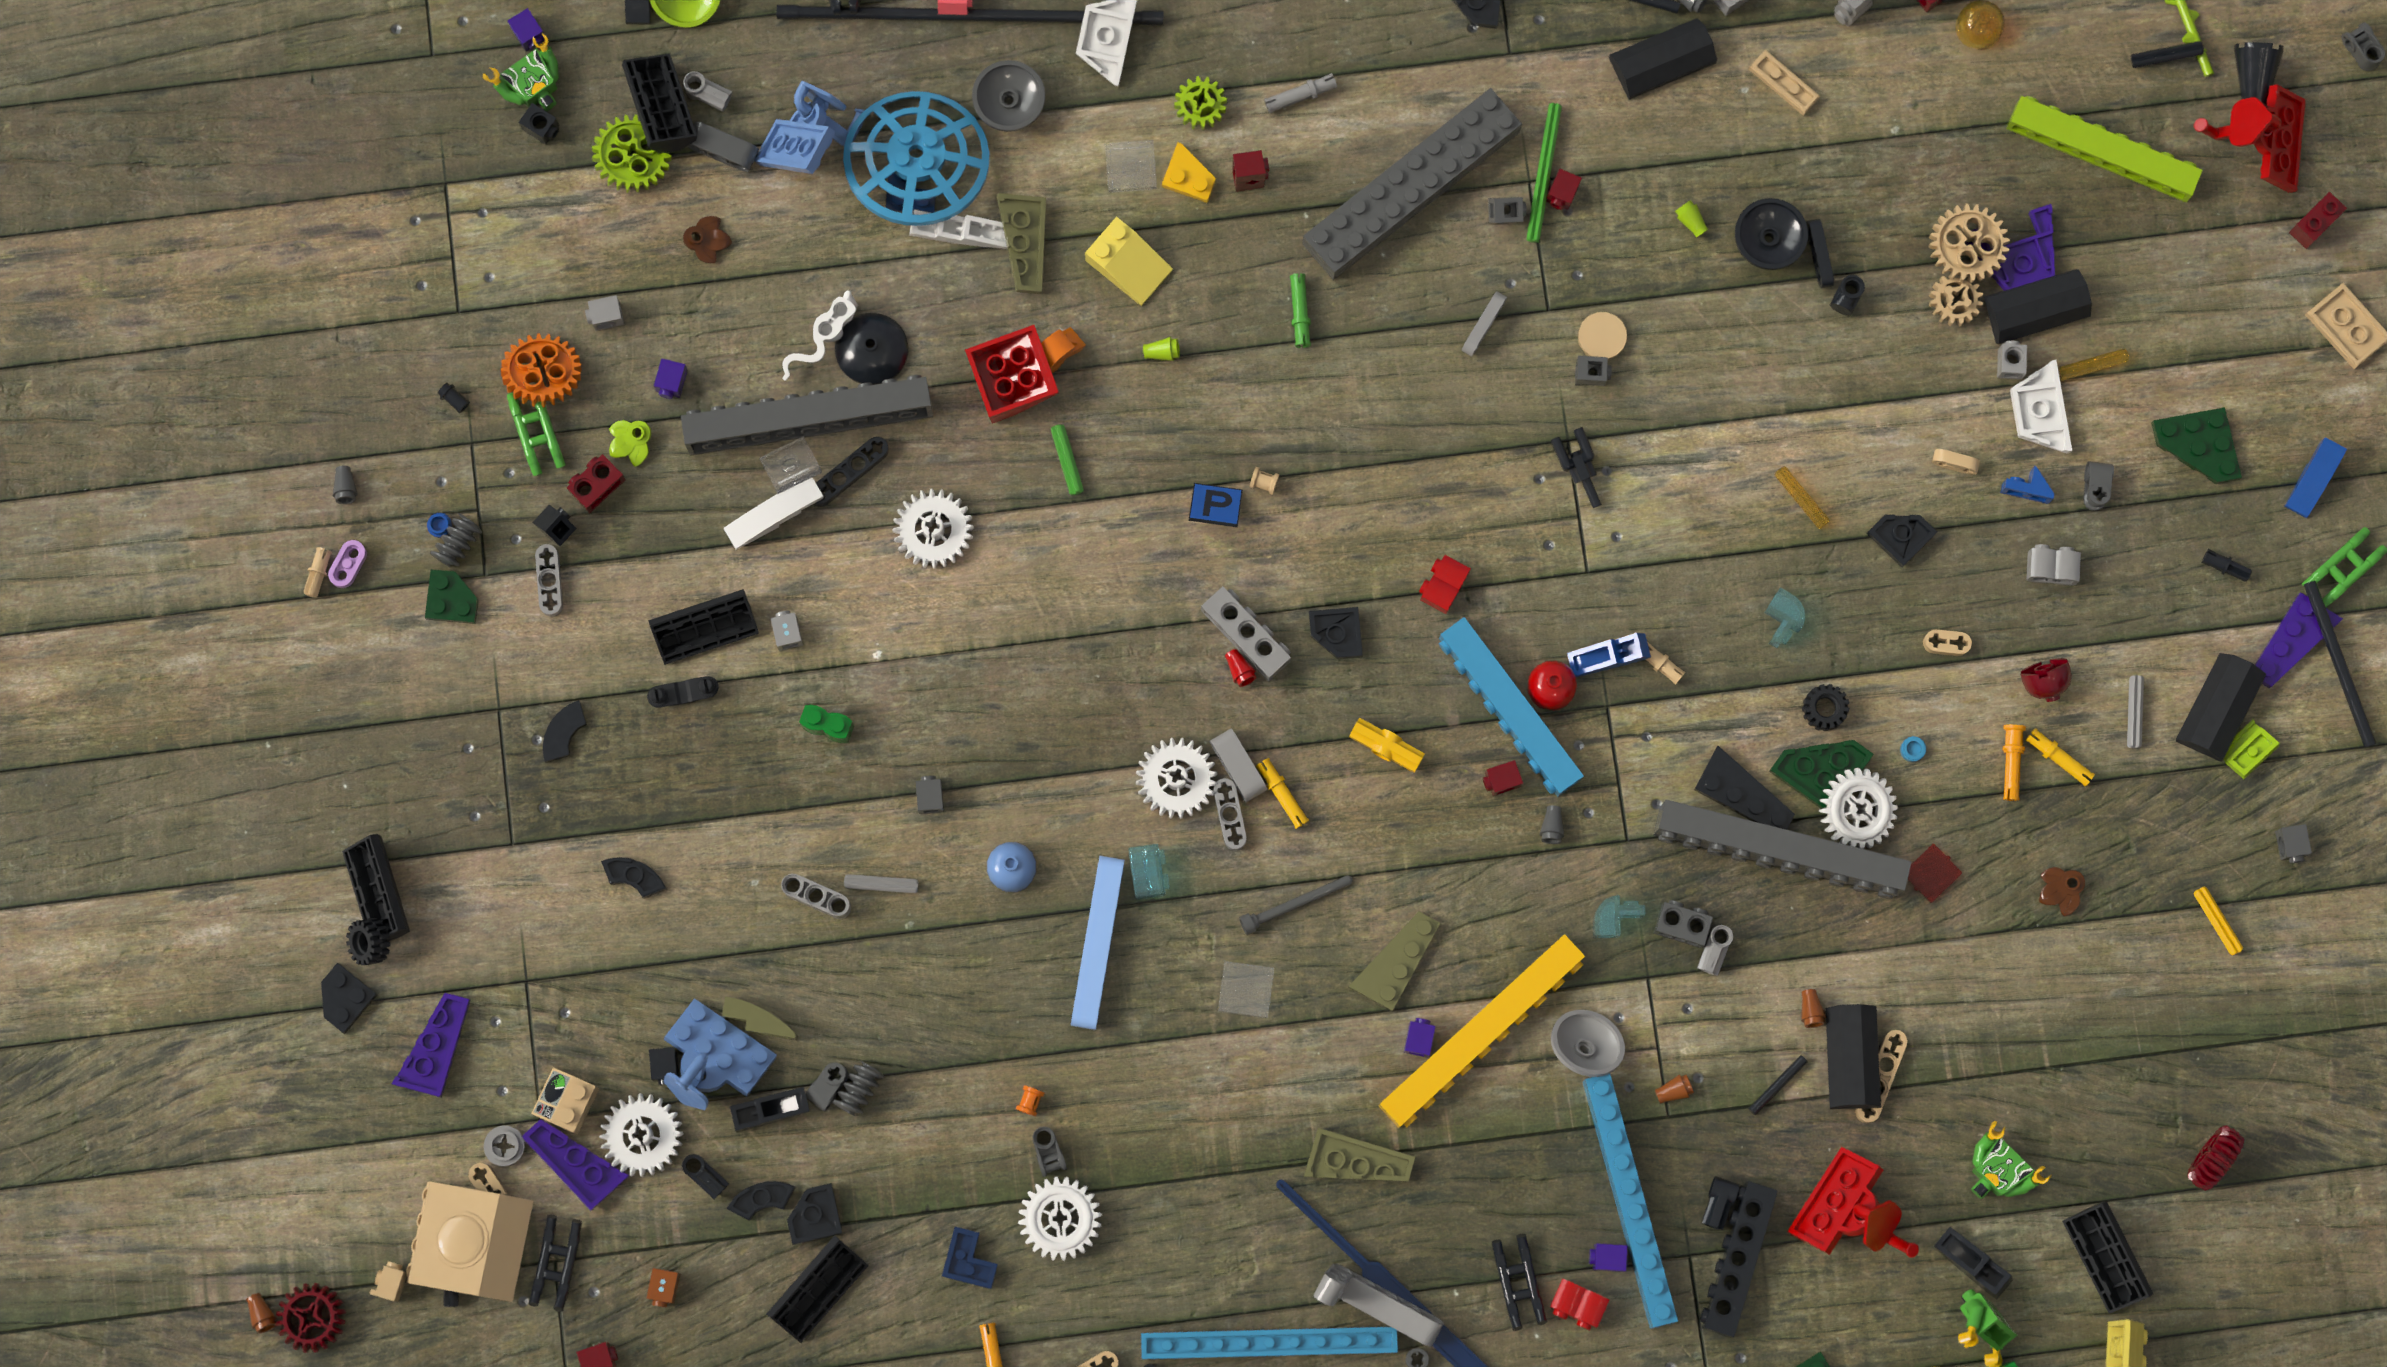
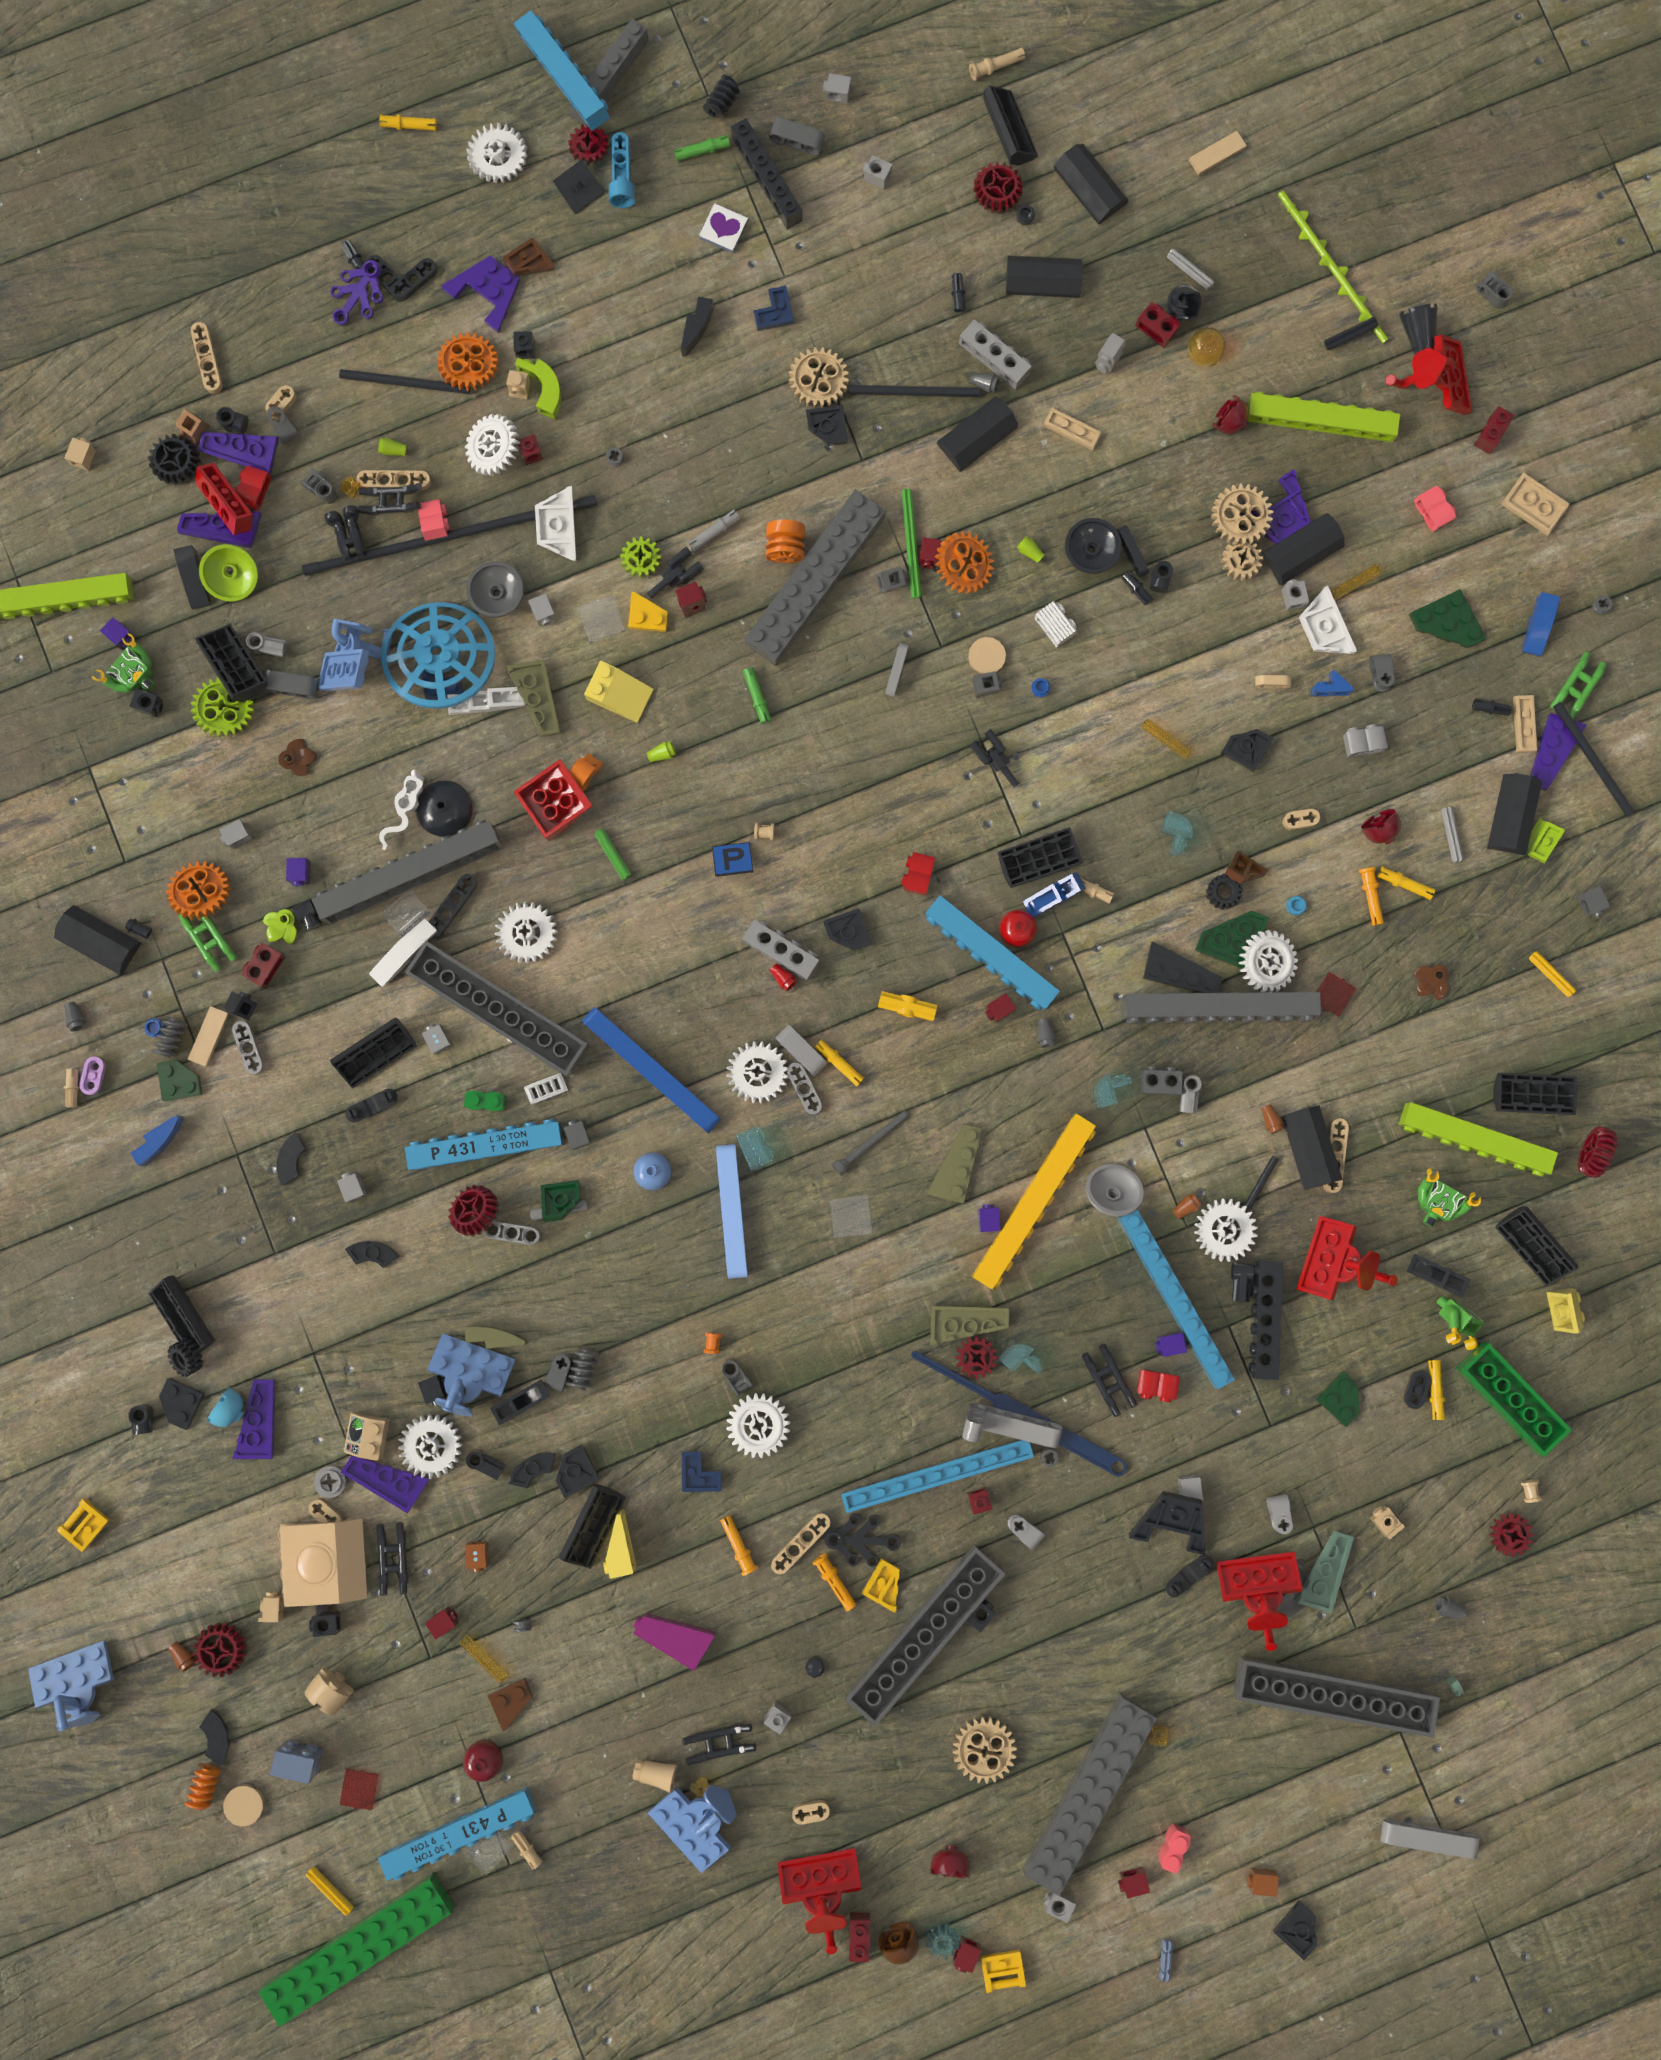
camera: 15 degrees left, 5 degrees up
none -> medium blue plate [28,1641,114,1731]
none -> black piece [54,905,141,976]
none -> yellow plate [57,1498,110,1552]
none -> black piece [128,1404,154,1435]
none -> blue slope [130,1115,184,1166]
none -> tan tile [188,1006,229,1067]
none -> medium azure cylinder [206,1386,244,1427]
none -> black piece [293,899,323,932]
none -> black brick [309,1611,341,1637]
none -> light grey brick [337,1172,367,1203]
none -> dark grey brick [405,941,590,1077]
none -> dark azure brick [405,1119,564,1170]
none -> dark red gear [448,1184,500,1237]
none -> white slope [524,1073,568,1105]
none -> light grey brick [528,593,556,626]
none -> dark green plate [541,1180,581,1223]
none -> blue beam [582,1007,721,1134]
none -> light yellow slope [603,1509,637,1579]
none -> black plant [647,546,704,599]
none -> orange wheel [765,519,806,564]
none -> orange gear [935,531,994,594]
none -> dark red gear [955,1336,998,1379]
none -> black piece [998,827,1083,888]
none -> clear light blue brick [998,1343,1043,1374]
none -> blue plate [1031,678,1050,697]
none -> white brick [1035,601,1077,648]
none -> black axle [1121,571,1153,605]
none -> white gear [1194,1198,1258,1262]
none -> dark red cylinder [1212,395,1249,435]
none -> reddish brown wing [1225,851,1268,884]
none -> lime brick [1399,1102,1558,1177]
none -> coral brick [1414,486,1456,532]
none -> black piece [1493,1073,1577,1115]
none -> tan tile [1513,695,1538,753]

